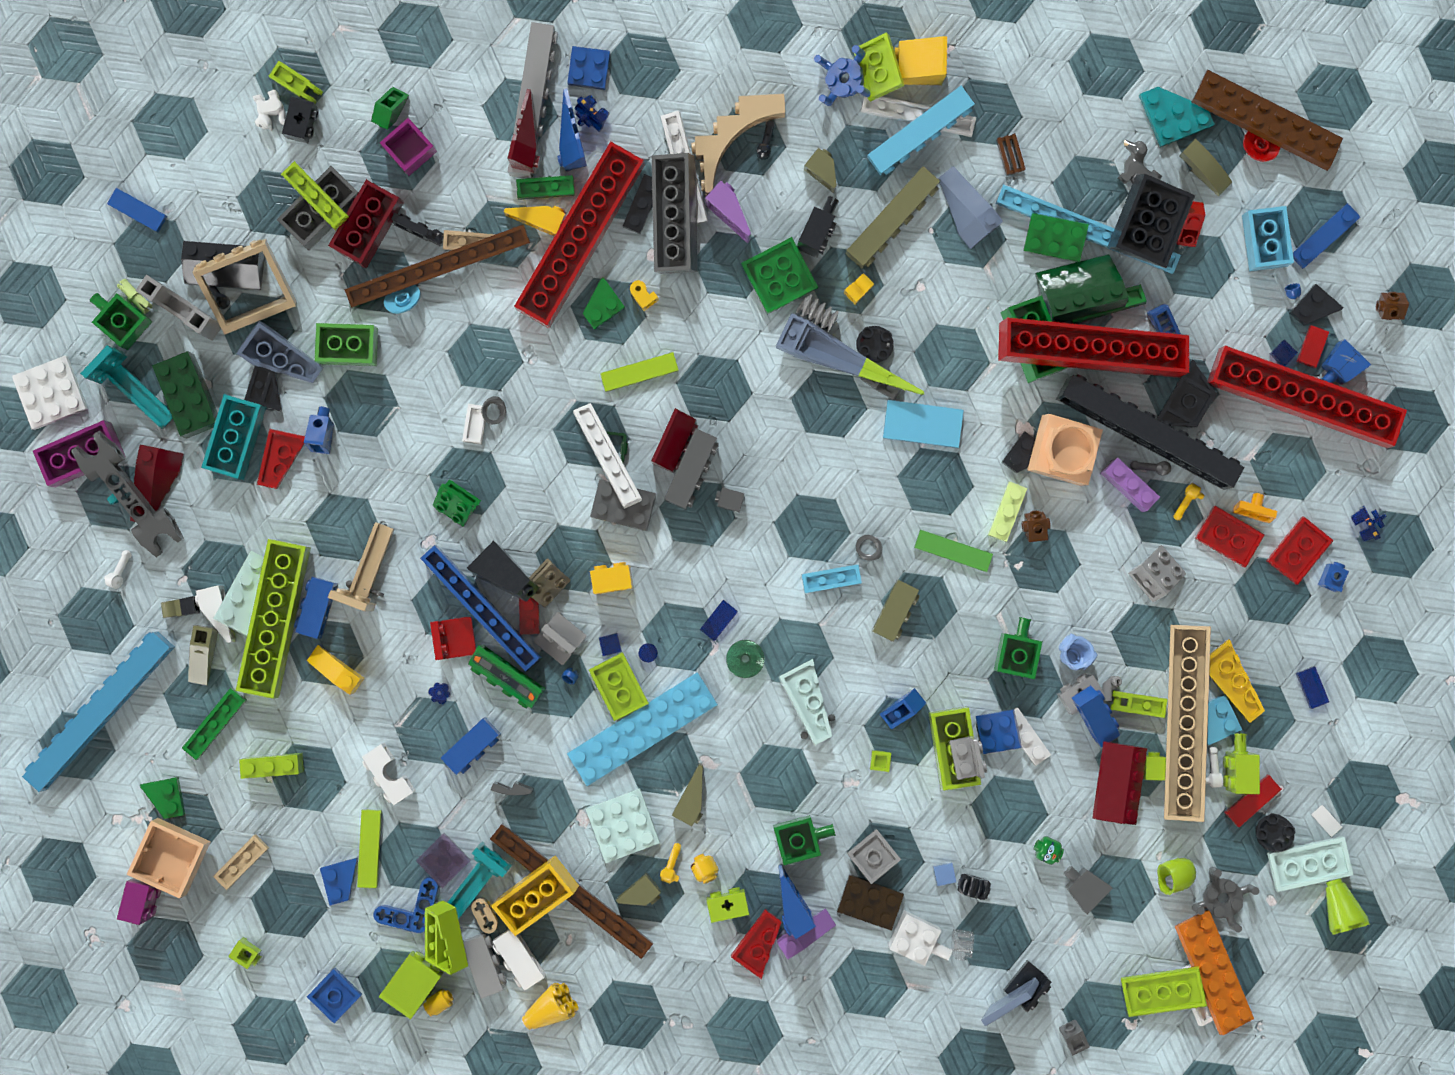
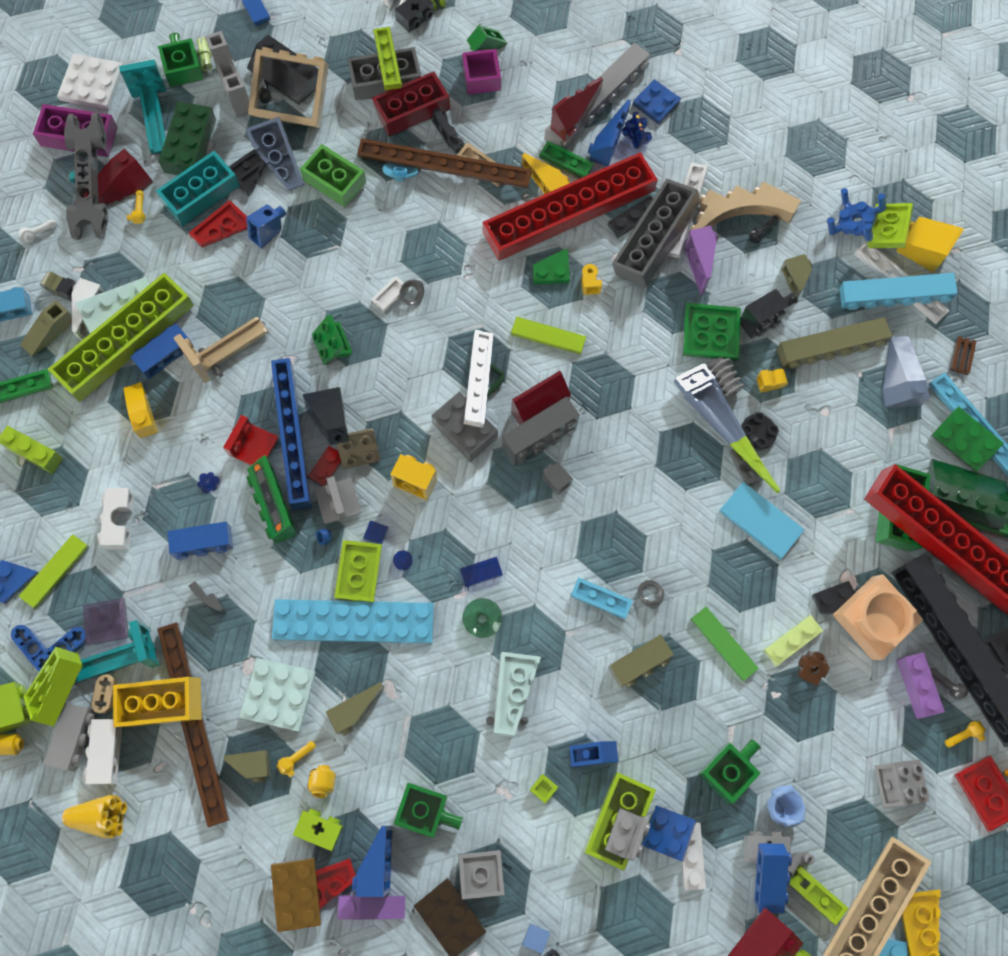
camera: 30 degrees right, 15 degrees down
none -> yellow piece [126,190,146,224]
none -> pearl gold plate [271,857,322,932]

